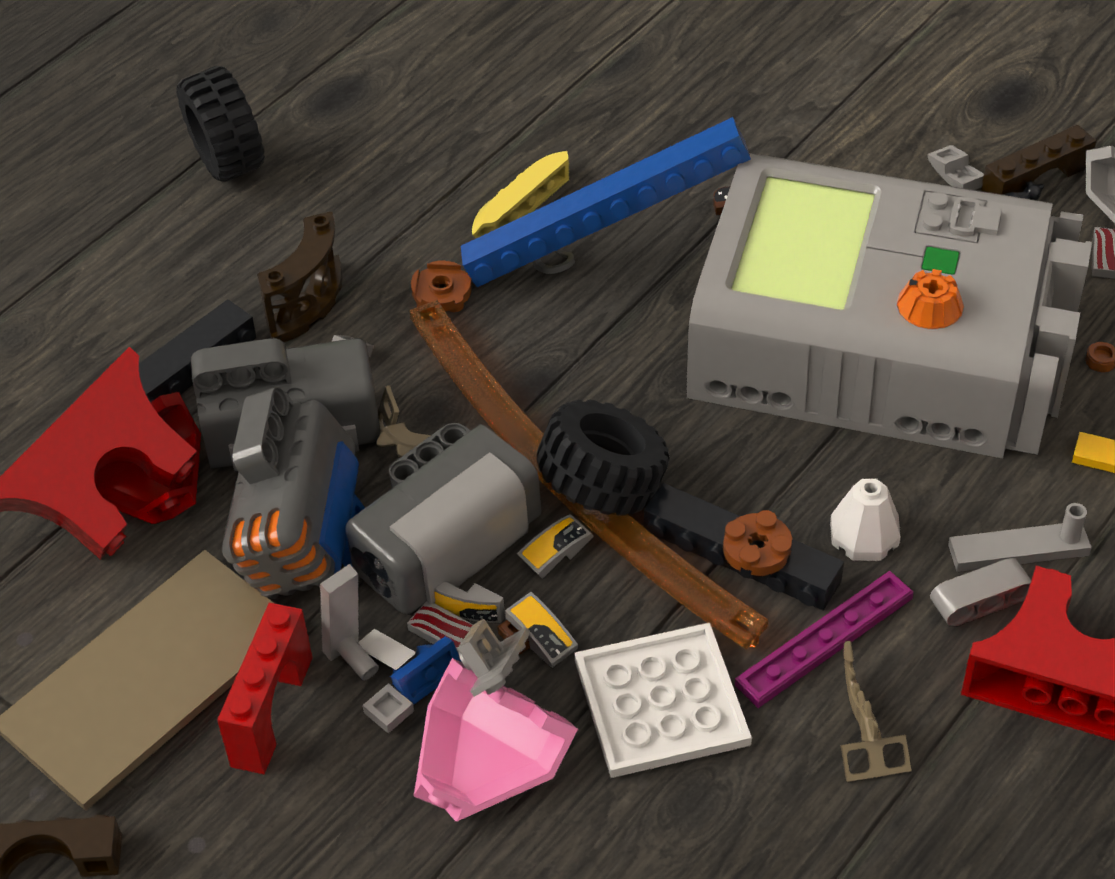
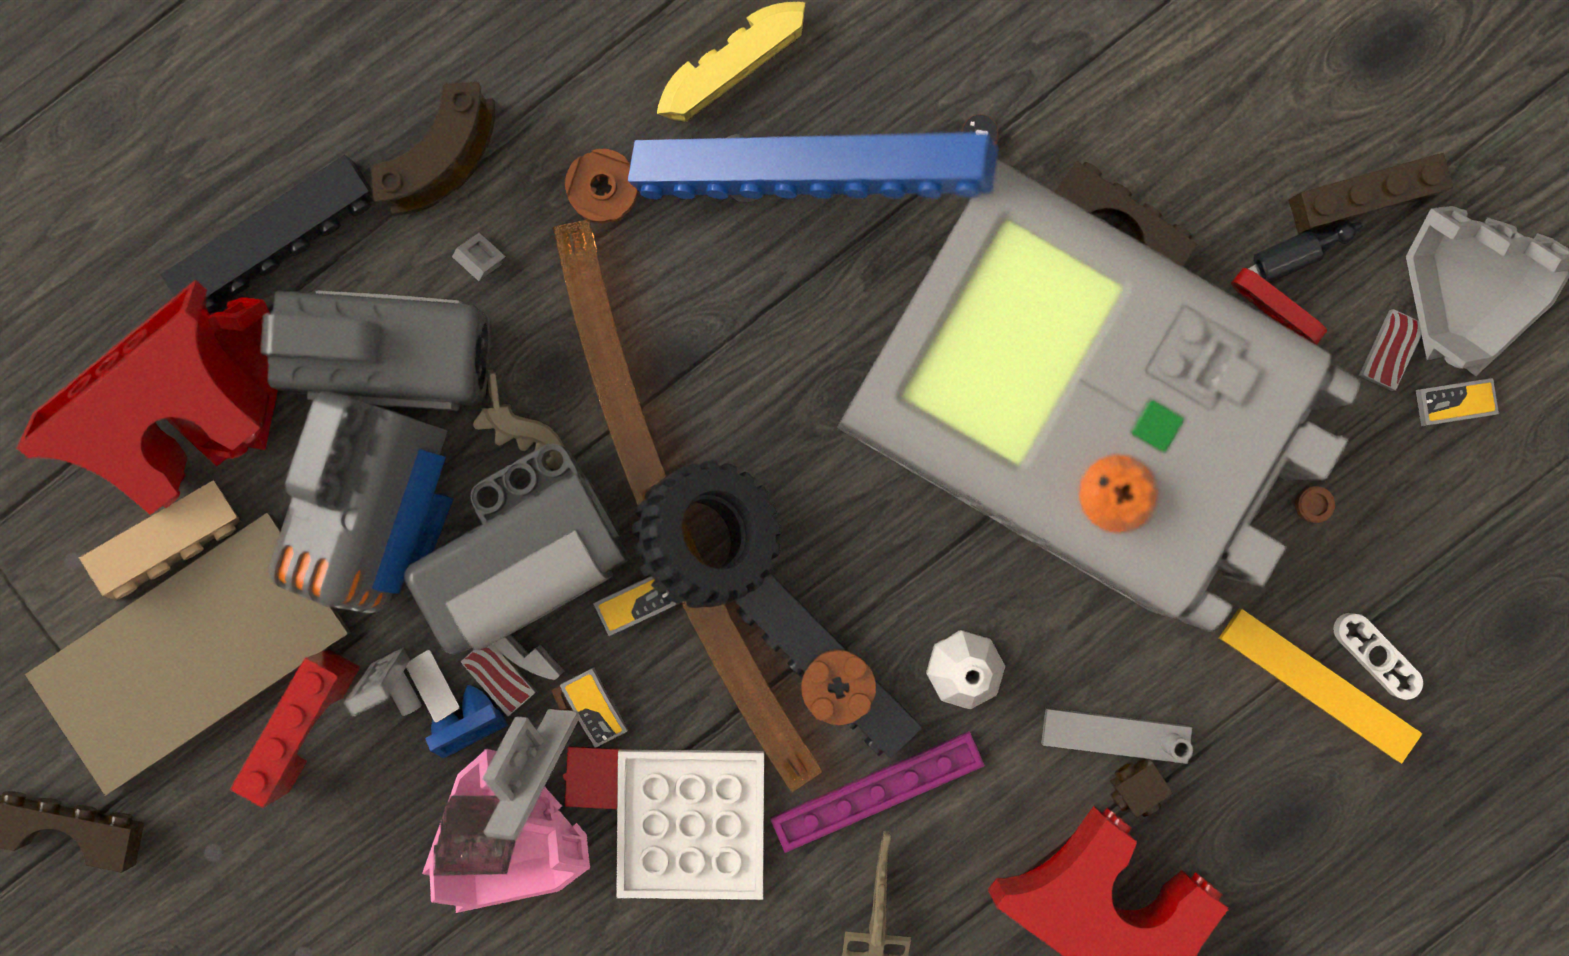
camera: 10 degrees right, 40 degrees up
light grey plate [362,683,414,733] -> none
light grey slope [928,145,984,190] -> none
light grey beam [930,558,1031,627] -> none
none -> tan wedge [79,480,241,601]
none -> clear smoke brick [433,796,516,876]
none -> red piece [563,746,631,809]
none -> dark brown brick [1110,758,1173,818]

